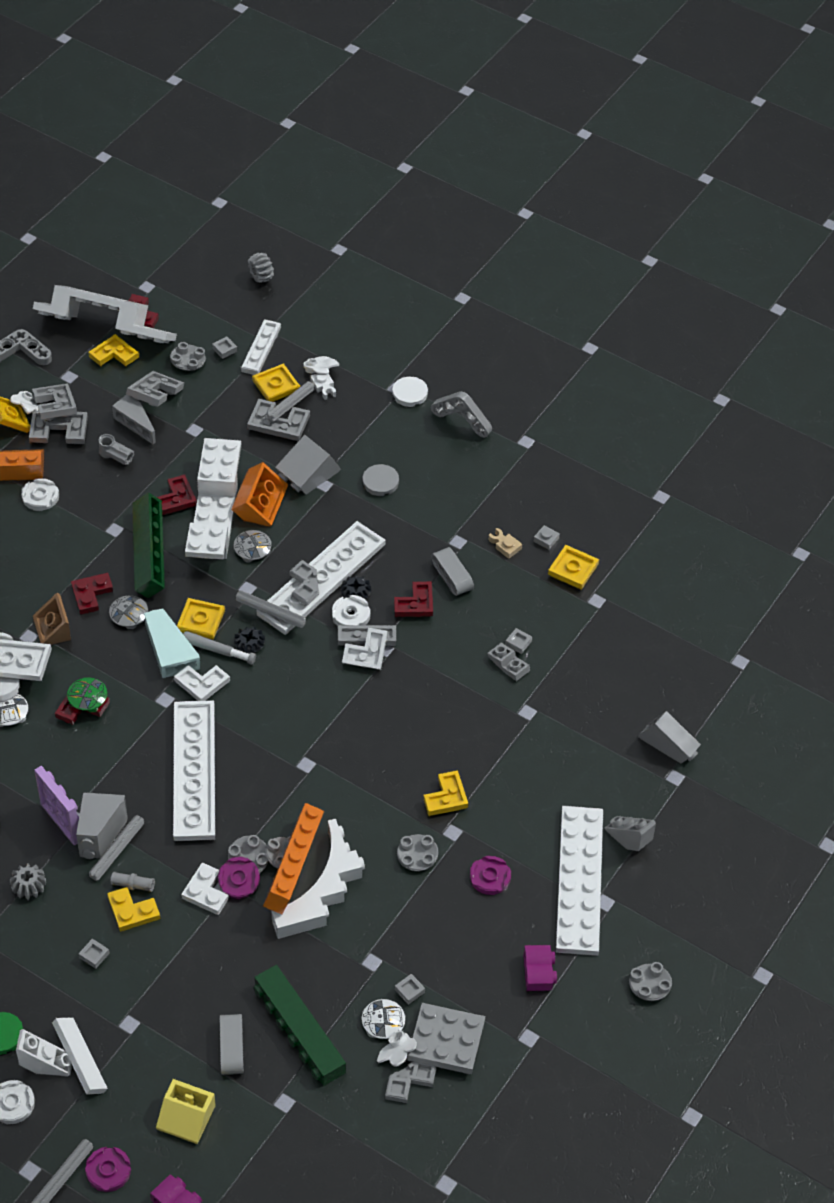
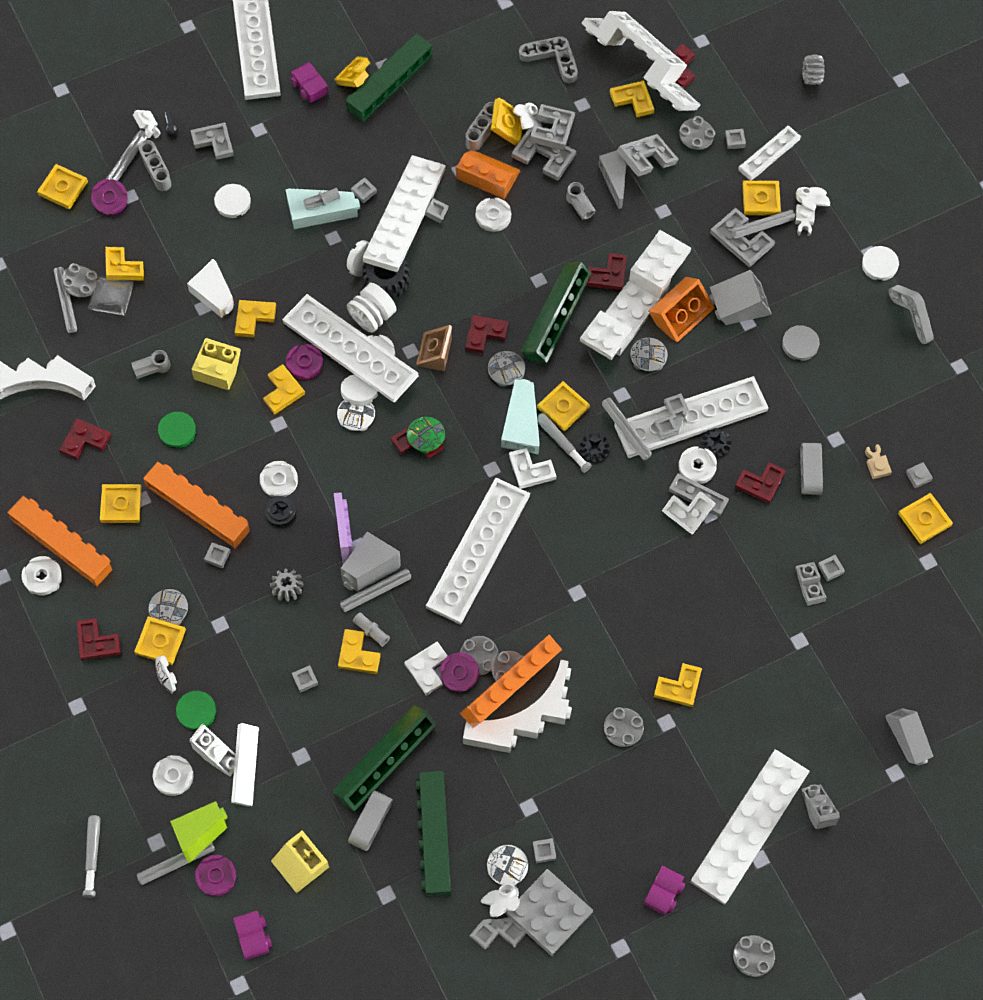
camera: 30 degrees right, 15 degrees up
magenta tile [470,856,511,895] -> none
none -> lime slope [170,801,228,863]
none -> dark green brick [331,705,437,811]

